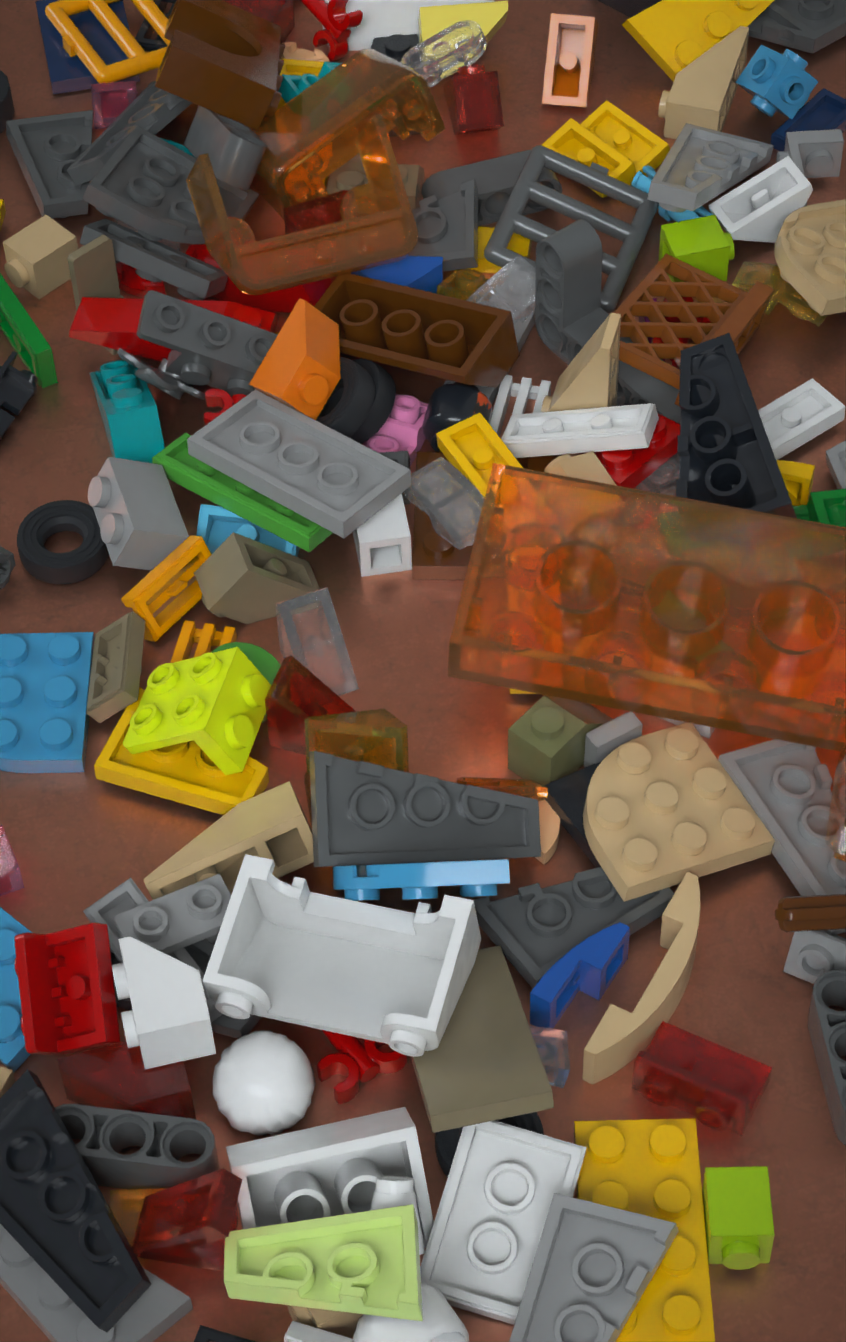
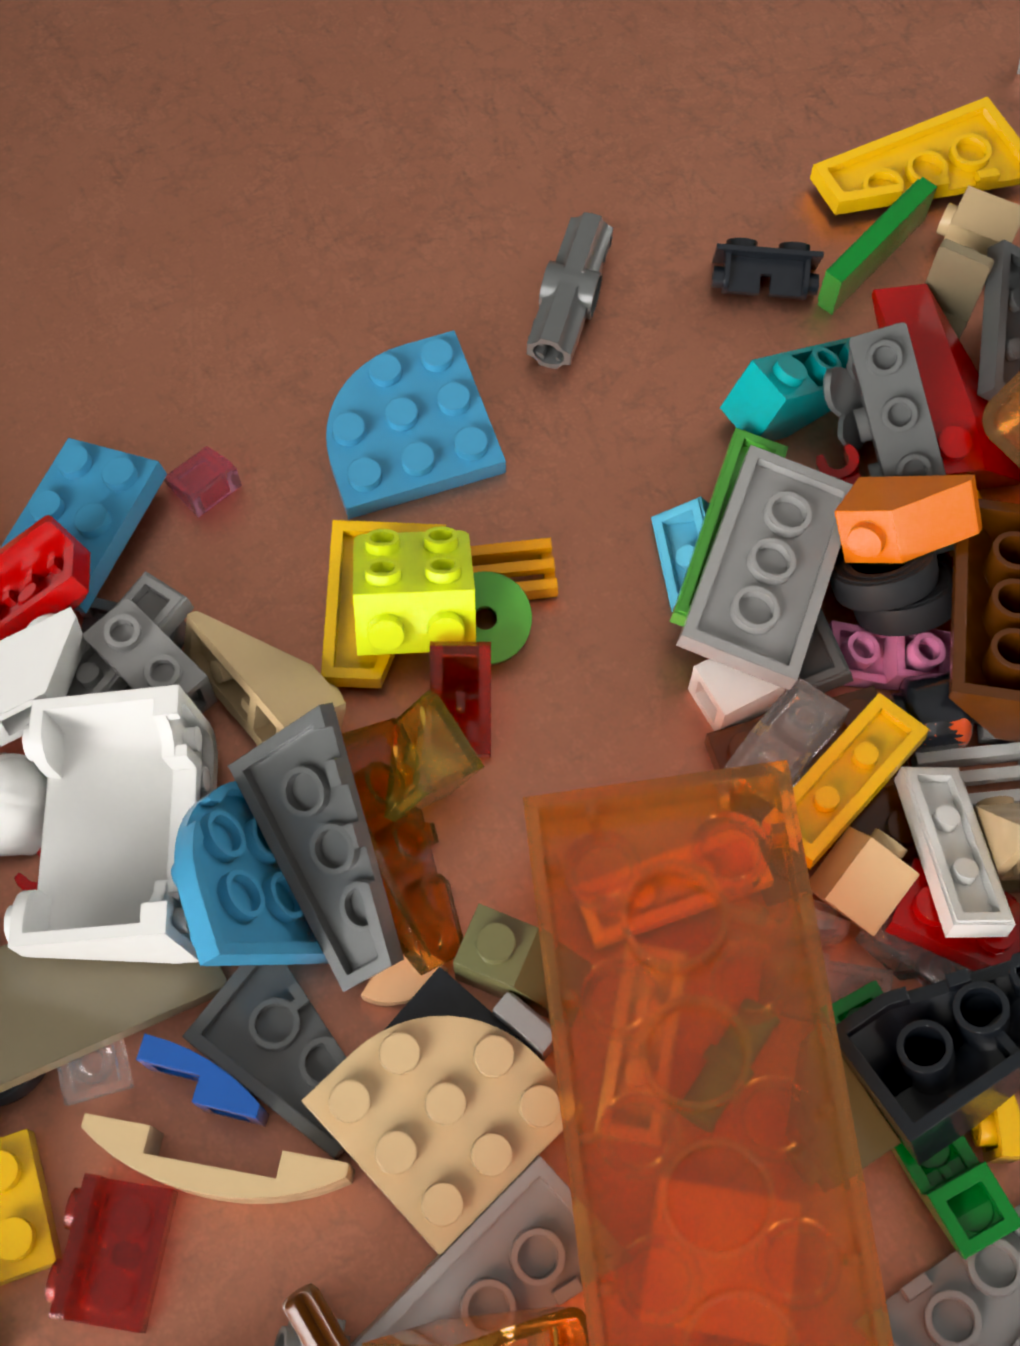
camera: 70 degrees right, 15 degrees up
black tyre [17,500,109,584] -> none
dark tan plate [86,611,145,723] -> none
light grey brick [88,457,189,571] -> none
light orange tile [121,535,212,642] -> none
dark tan slope [194,532,324,624] -> none
clear slope [275,587,359,706] -> none

